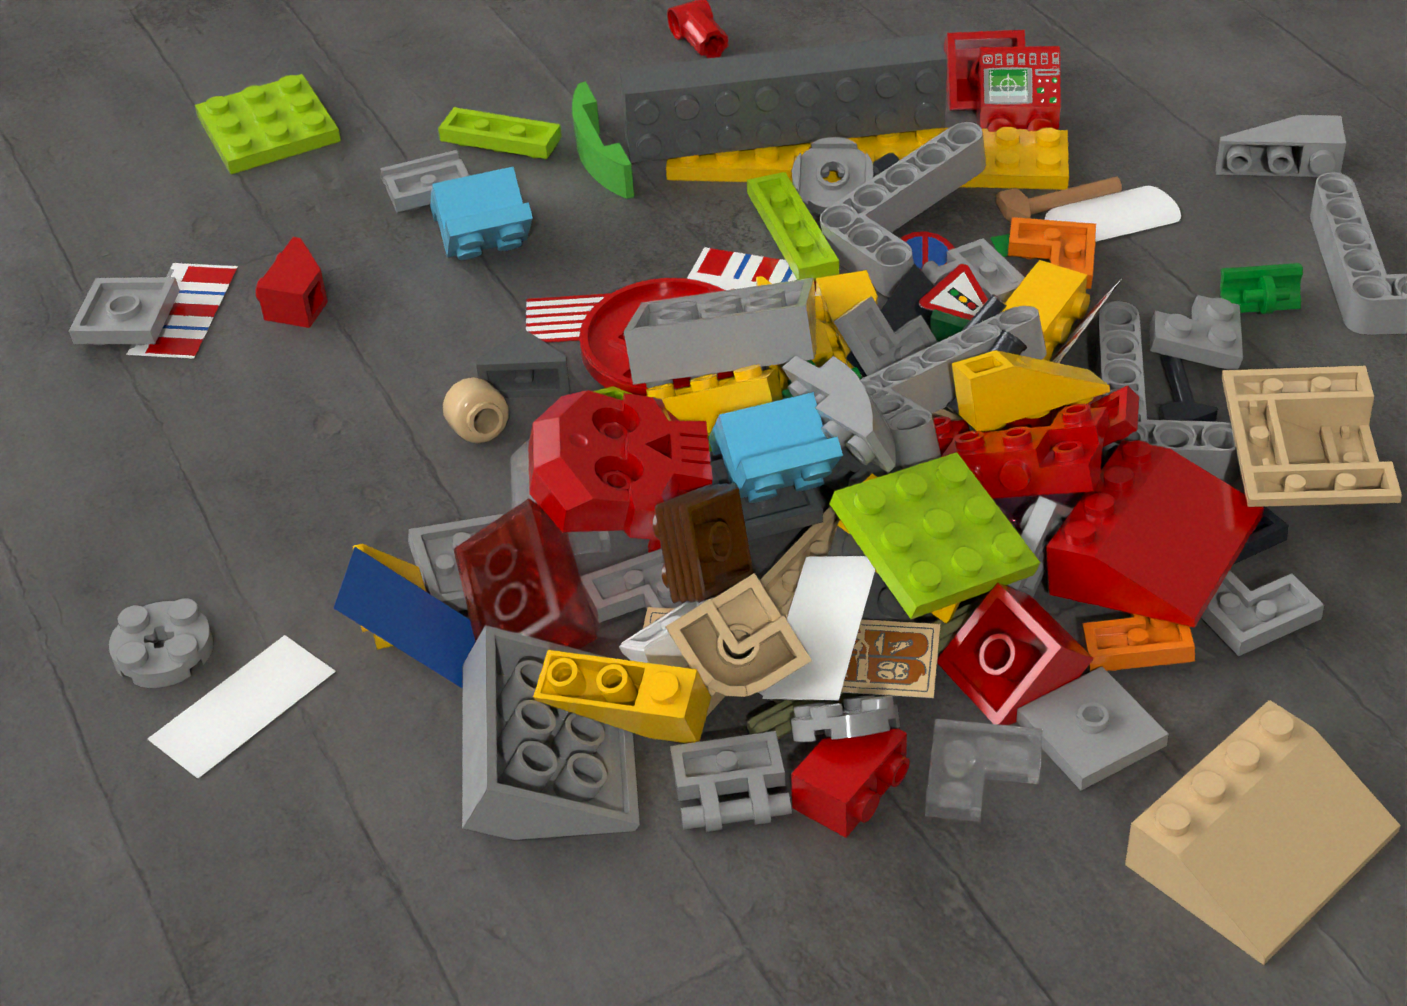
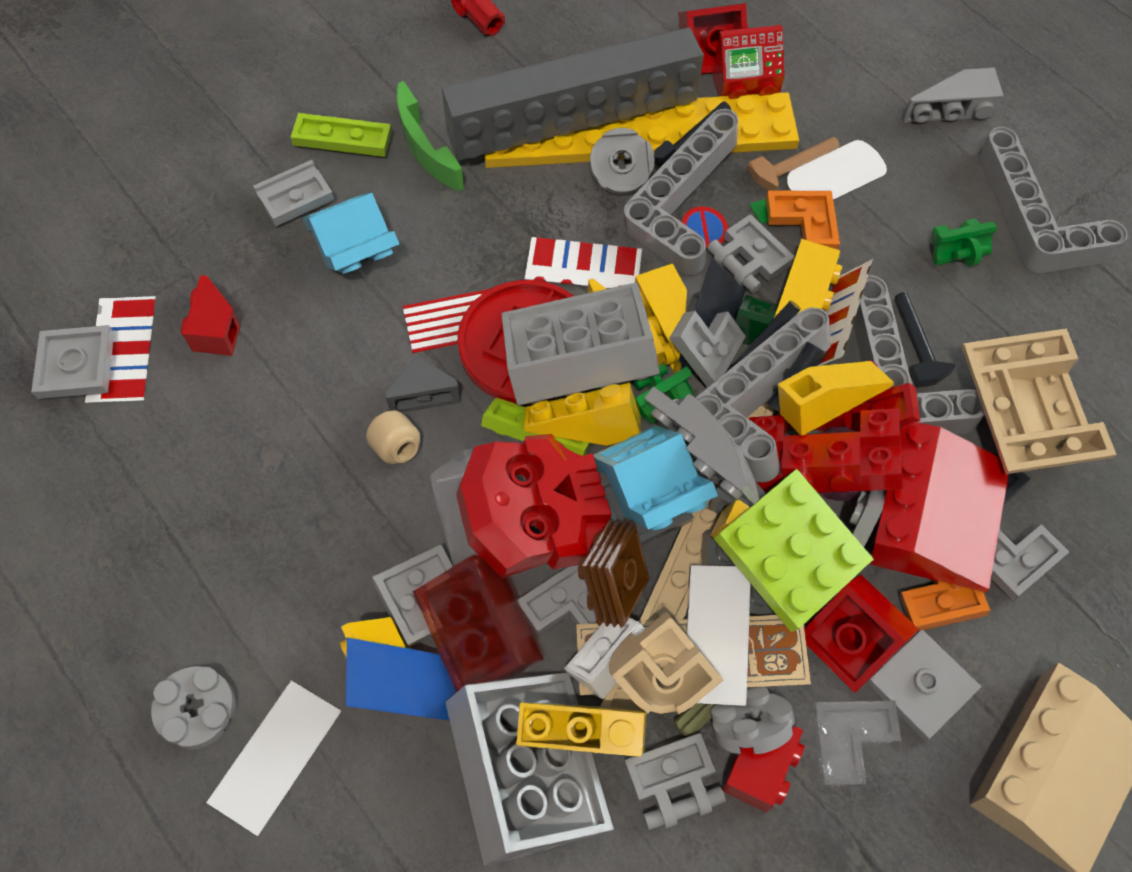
camera: 15 degrees left, 20 degrees up
lime plate [195,74,341,175] -> none
lime plate [747,172,839,281] -> none
sticker [919,264,988,320] -> none
light grey plate [1149,295,1243,370] -> none

